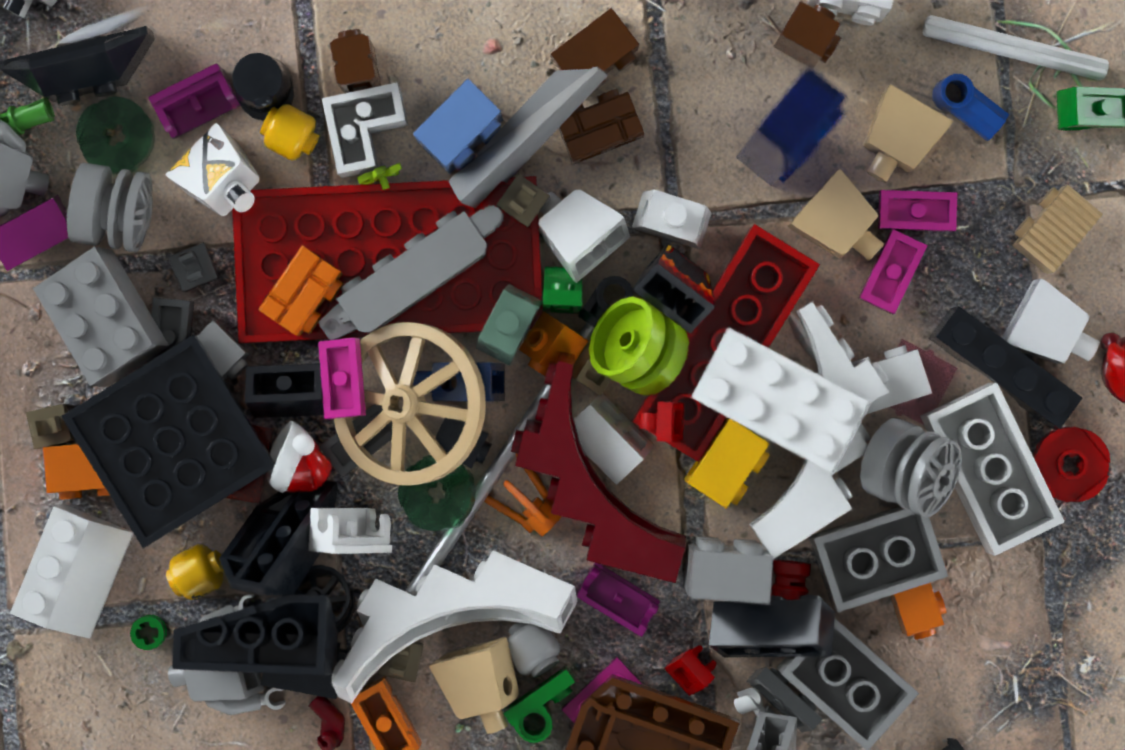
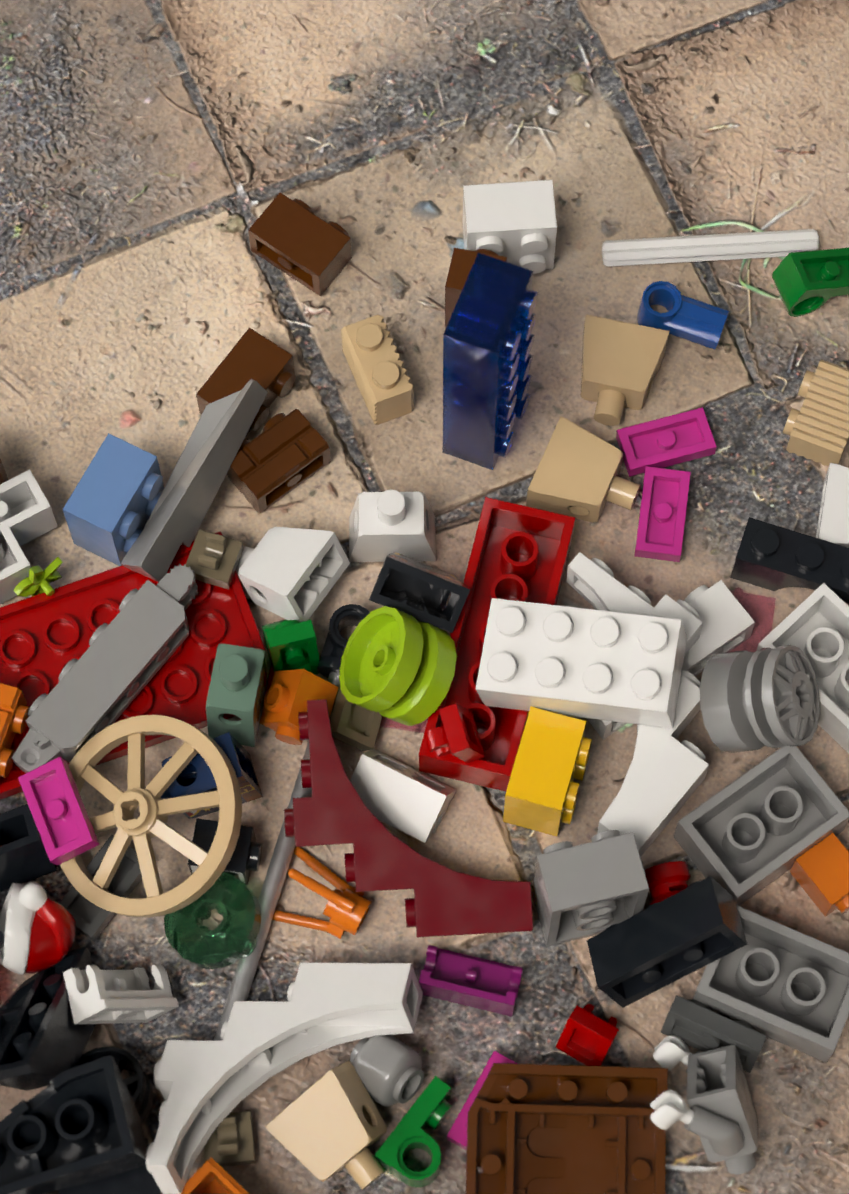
camera: 15 degrees left, 20 degrees down
none -> tan brick [341,314,414,425]

